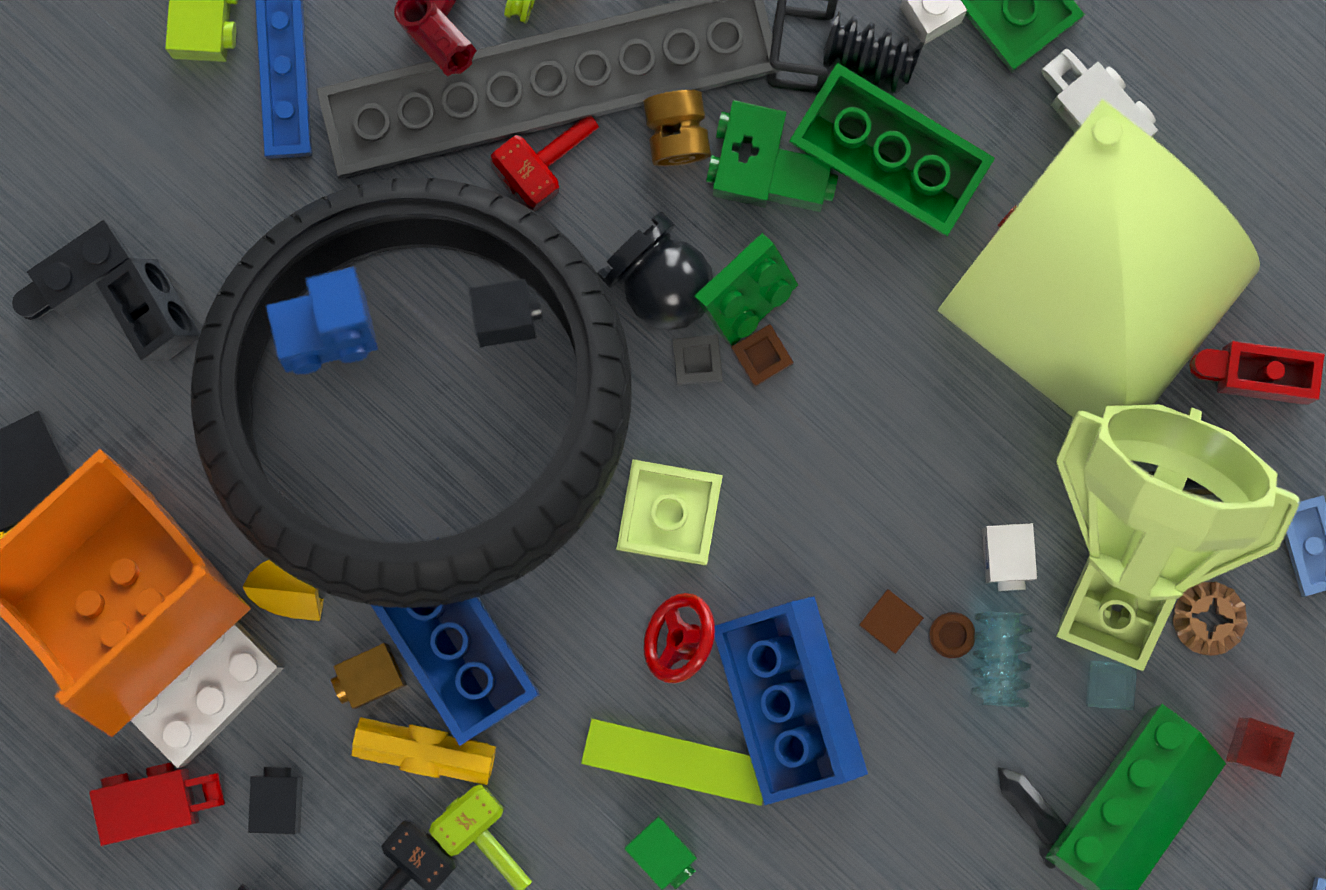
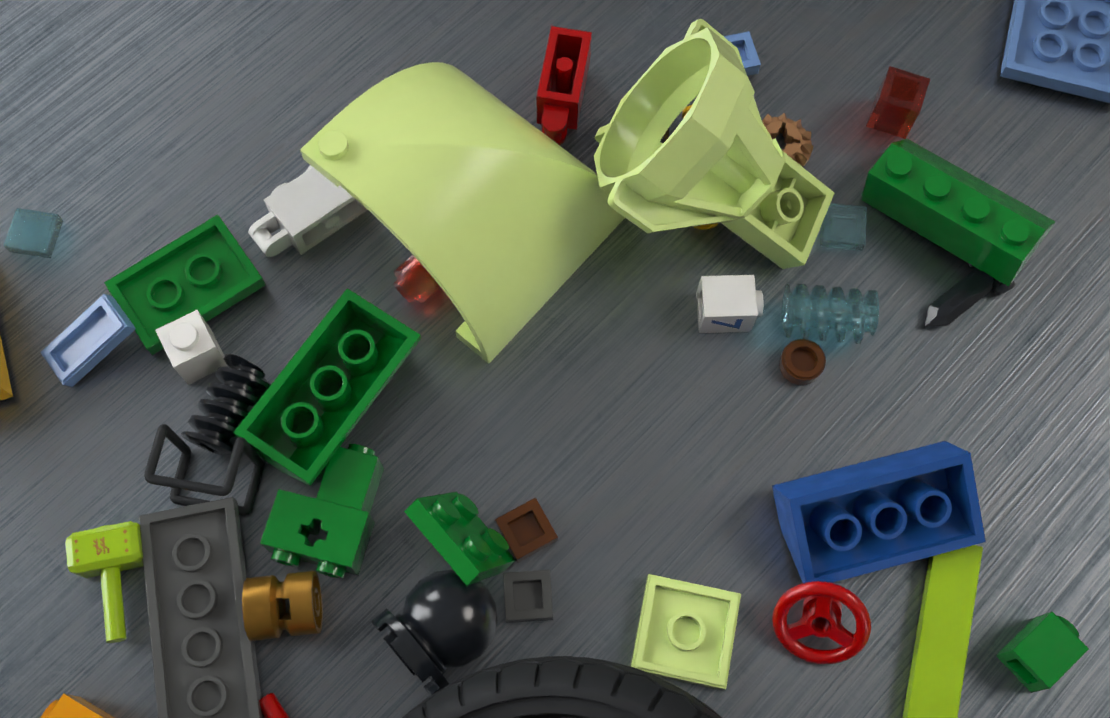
camera: 90 degrees left, 15 degrees down
reddish brown tile [858,589,924,654] -> none

